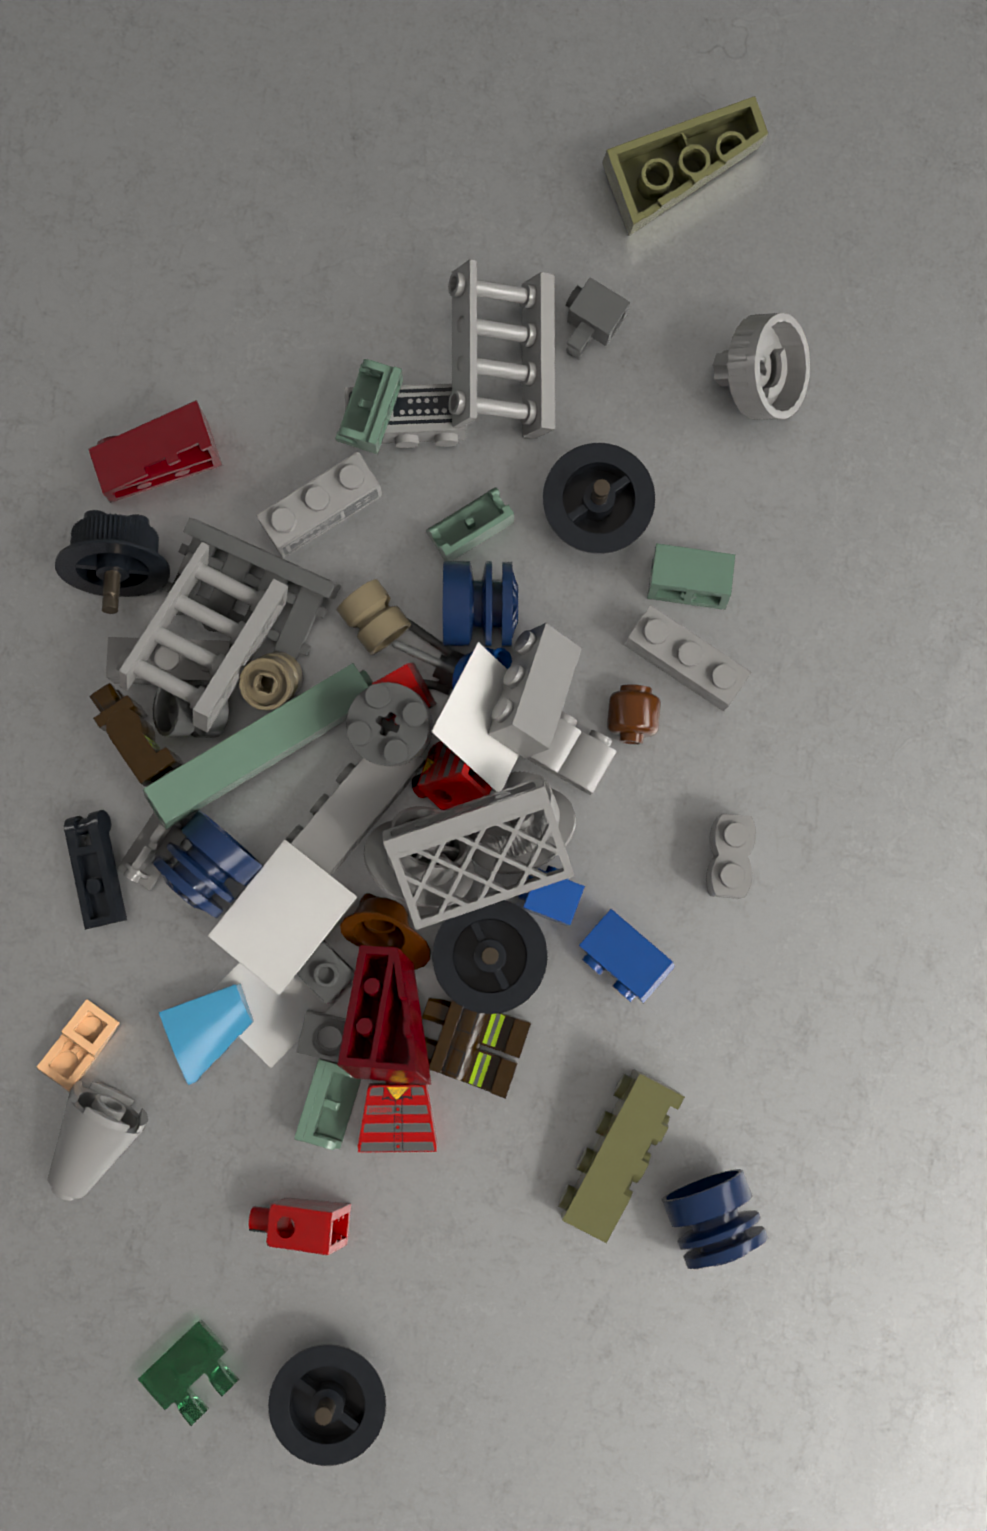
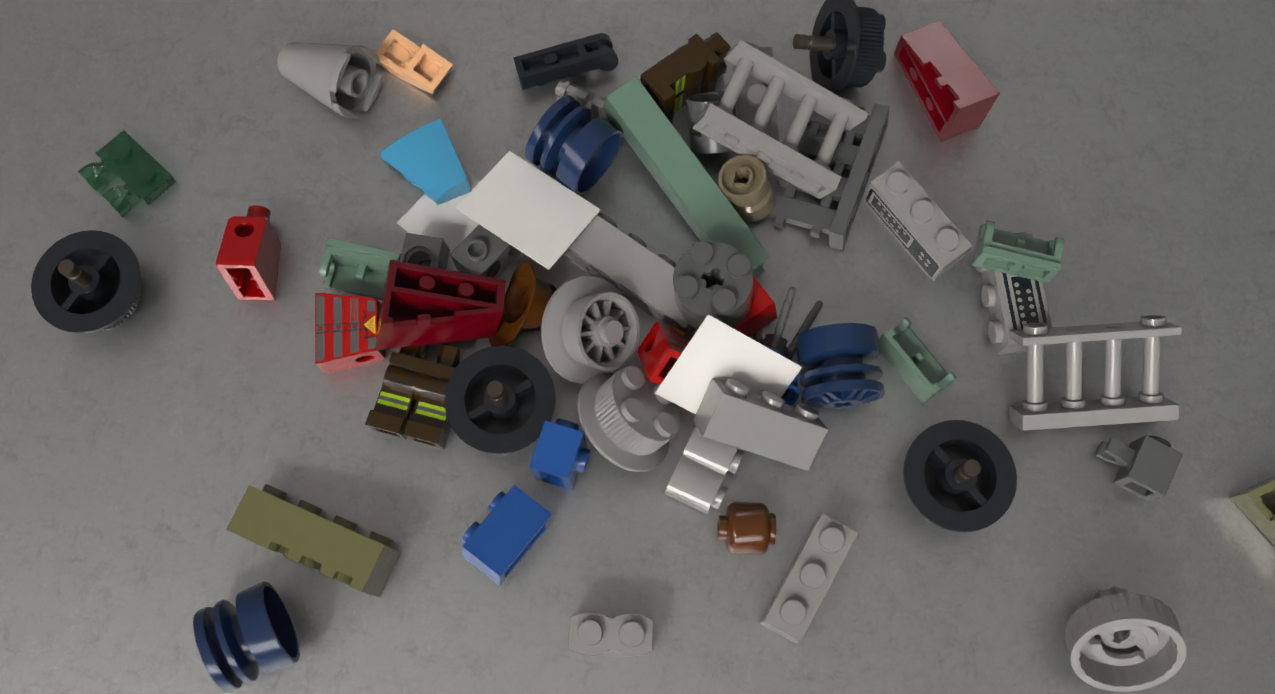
camera: 90 degrees right, 10 degrees down
dark tan wheel [336,579,411,655] -> none
light grey fence [382,777,575,930] -> none
sand green hinge [647,543,736,610] -> none

